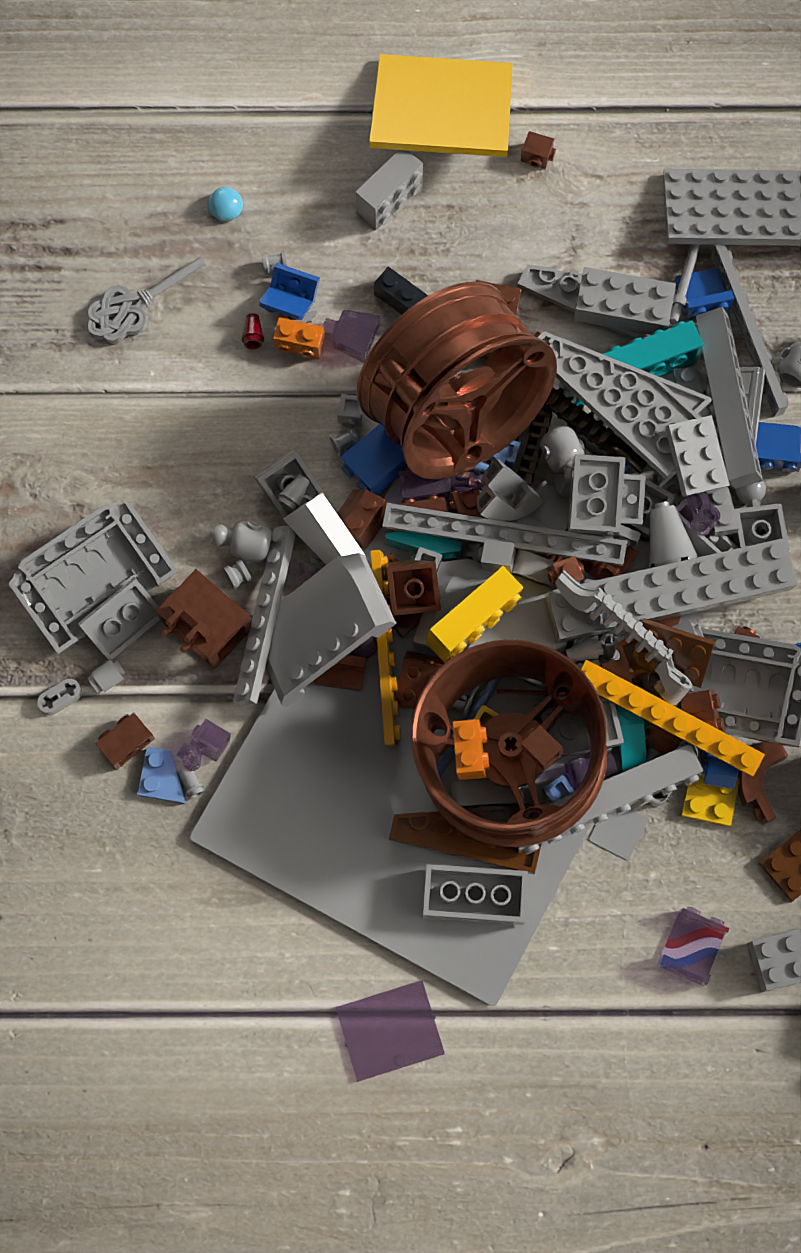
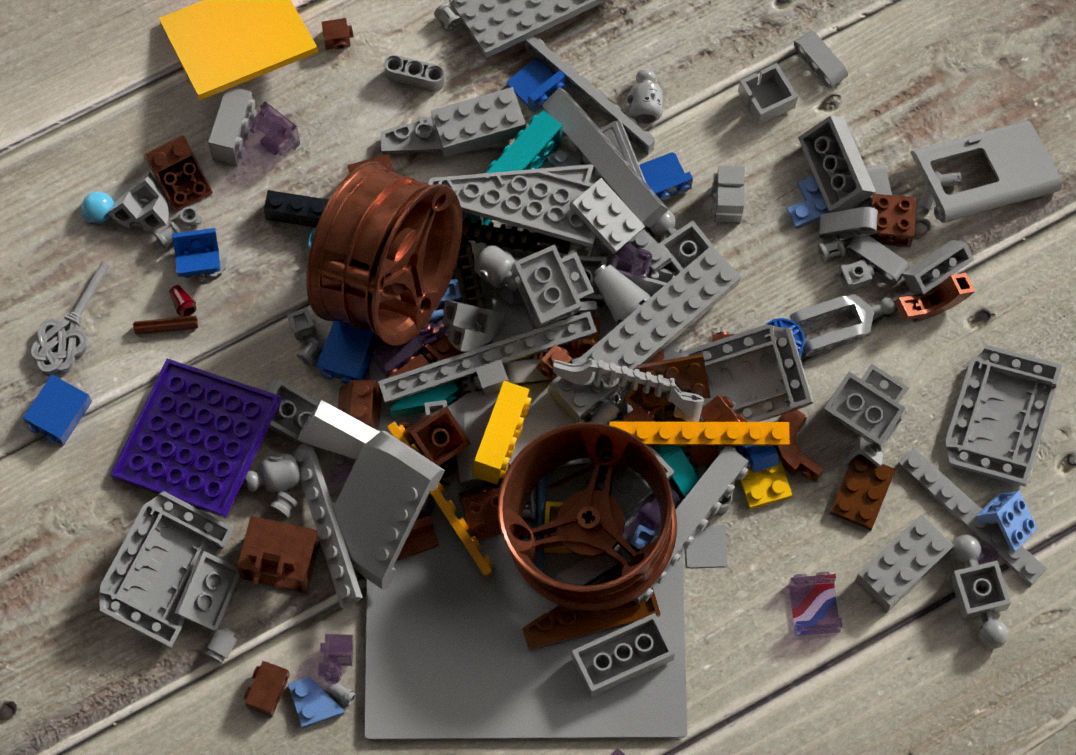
camera: 30 degrees left, 5 degrees down
light grey beam [37,679,82,715] -> none
orange brick [273,317,325,359] -> none
light grey cone [278,474,310,511] -> none
clear purple torso [323,310,380,363] -> none
orange brick [453,719,489,780] -> none
copper brick [521,726,563,771] -> none
light grey bar [669,244,700,324] -> none
none -> blue brick [23,374,92,445]
none -> light grey brick [107,172,169,231]
none -> dark purple tile [110,358,282,518]
none -> copper axle [133,316,198,334]
none -> copper slope [143,135,213,212]
none -> light grey plate [177,205,202,229]
none -> clear purple panel [249,101,300,157]
none -> light grey beam [384,55,445,91]
none -> light grey bush [434,3,461,31]

